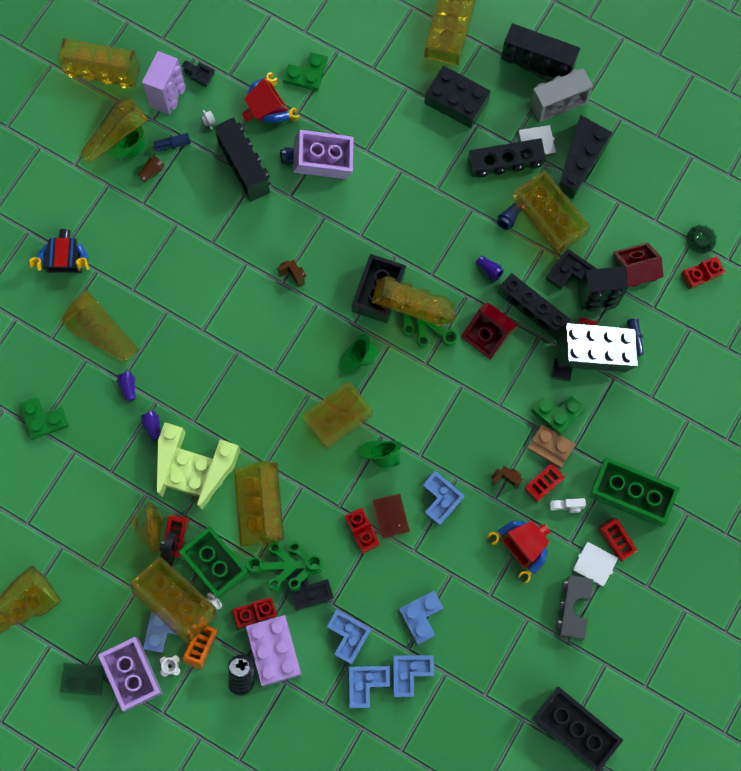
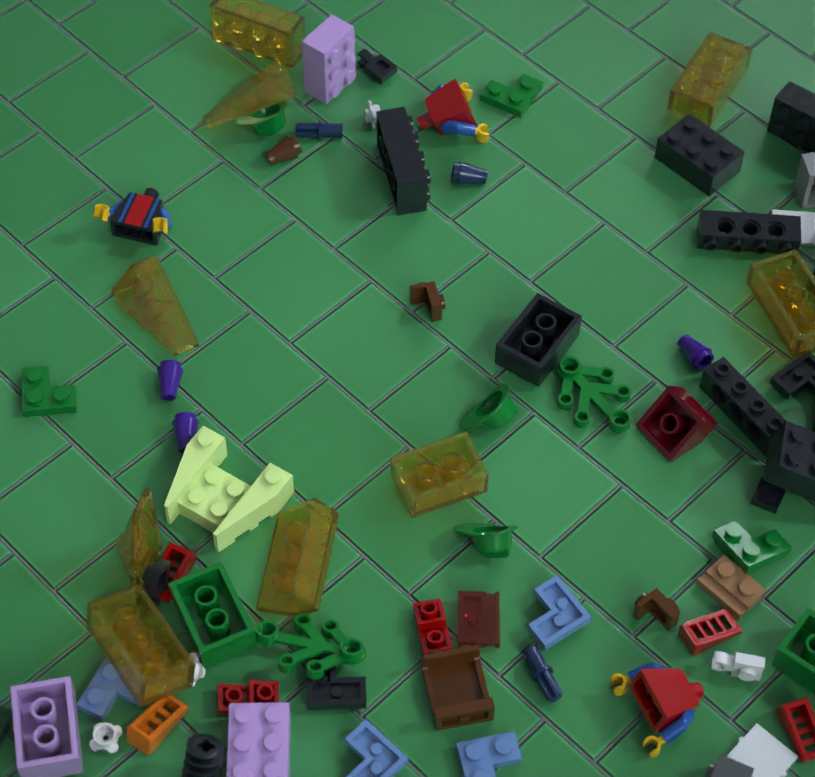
camera: 15 degrees right, 20 degrees down
lavender brick [293,130,354,179] -> none
clear yellow slope [372,276,456,326] -> none
dark blue cone [497,203,522,230] -> none
none -> reddish brown panel [421,644,495,731]
none -> dark blue axle [522,646,563,703]

